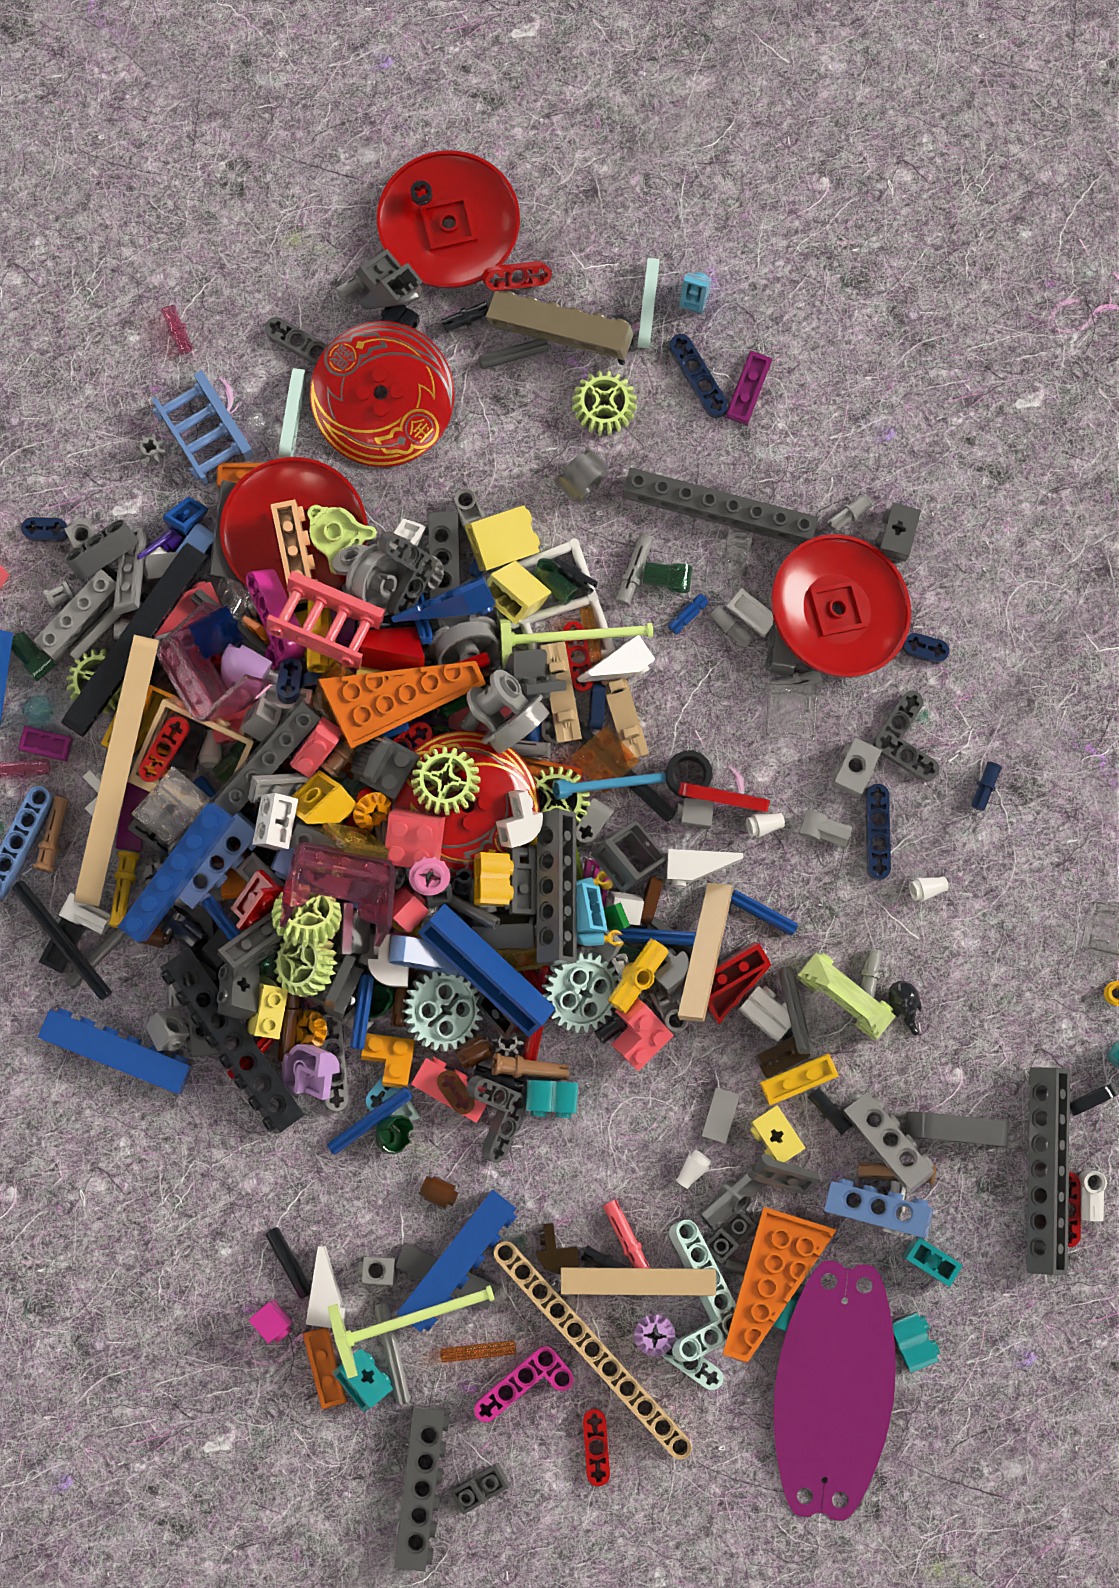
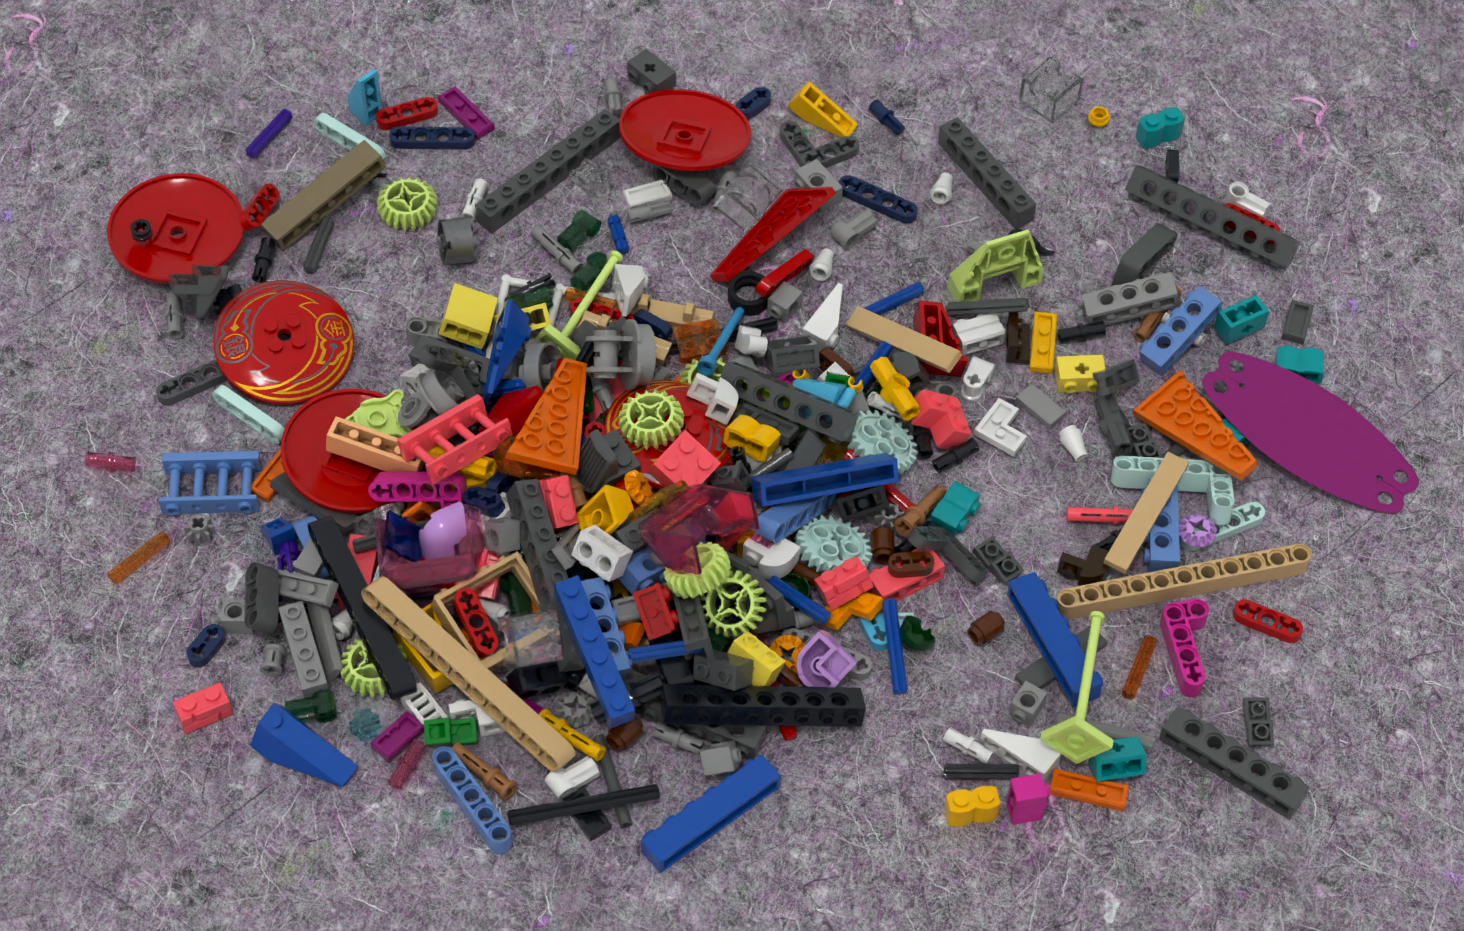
camera: 60 degrees left, 25 degrees down
bright pink gear [409,856,450,895] -> none
none -> clear orange axle [107,531,170,584]
none -> dark purple axle [245,109,292,158]
none -> red beam [376,97,438,131]
none -> white slope [401,682,448,725]
none -> green slope [424,717,479,747]
none -> white pin [461,178,488,222]
none -> clear green piece [570,252,610,294]
none -> red wing [710,187,836,282]
none -> white leg [735,325,768,357]
none -> yellow slope [787,81,858,138]
none -> coral brick [814,556,873,611]
none -> black pin [932,438,979,473]
none -> dark grey brick [938,117,1036,229]
none -> white pin [943,727,995,764]
none -> yellow brick [944,786,1001,827]
none -> white piece [961,356,996,402]
none -> dark grey slope [972,536,1024,584]
none -> white plate [974,398,1027,457]
none -> medium blue brick [1142,479,1180,573]
none -> dark grey tile [1281,300,1314,345]

